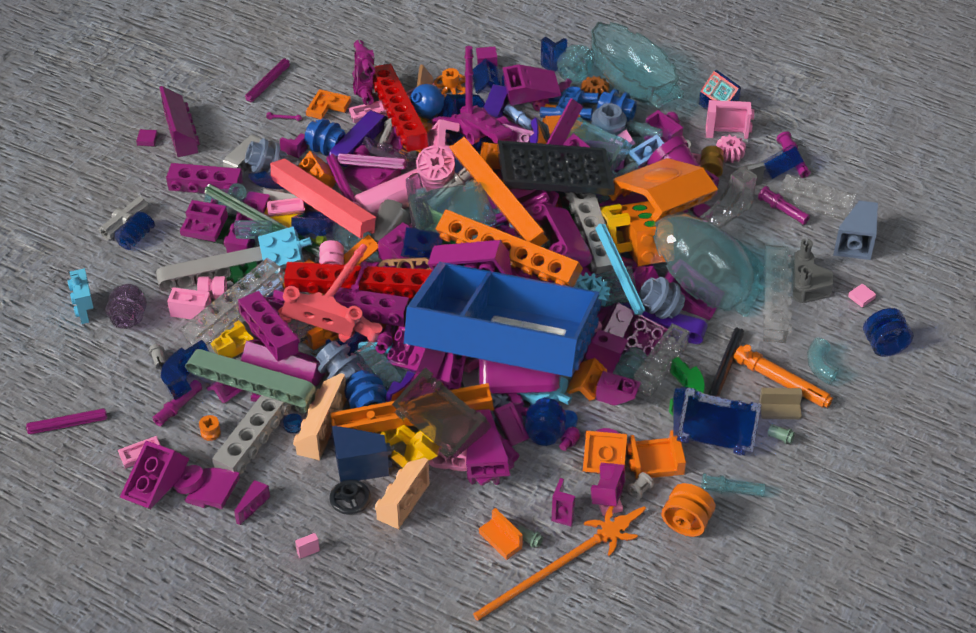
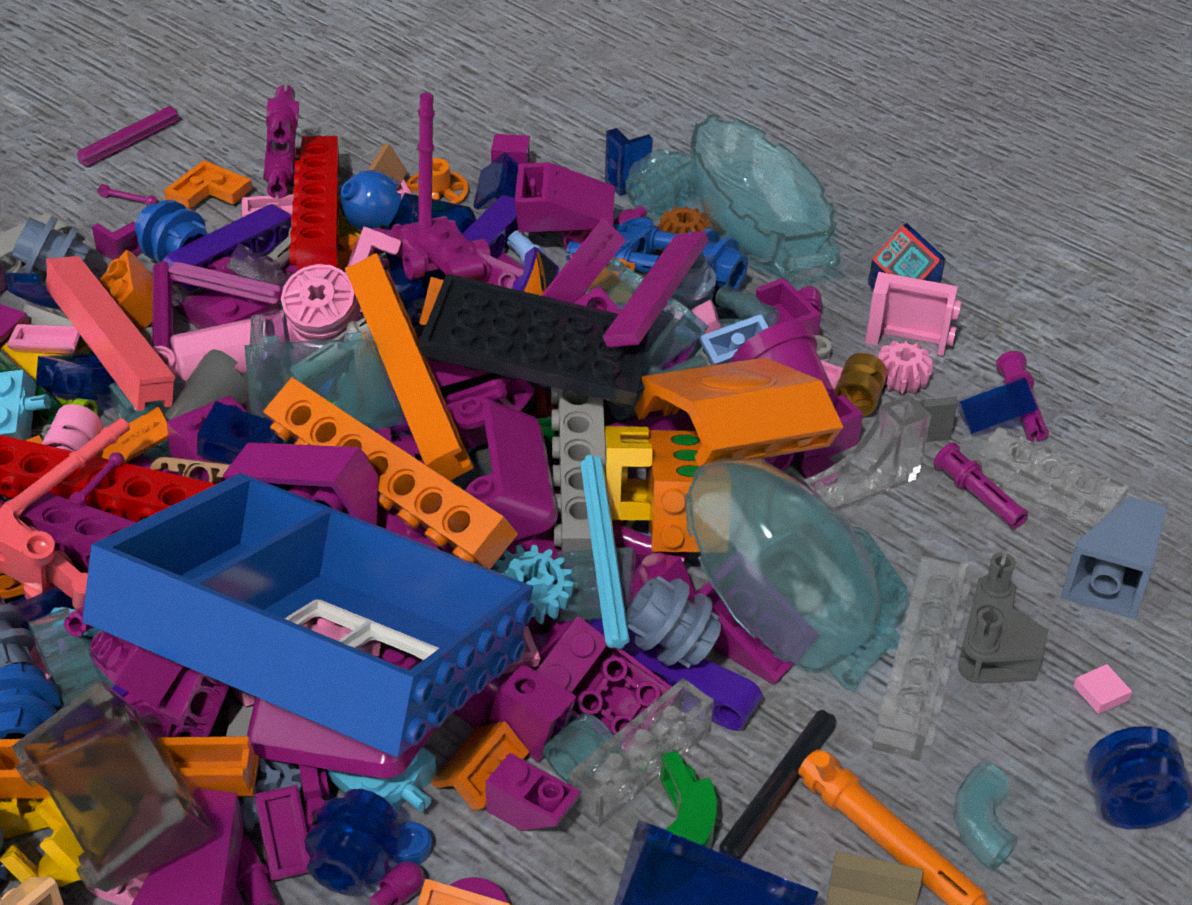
camera: 10 degrees right, 5 degrees down
none -> magenta tile [603,231,709,348]

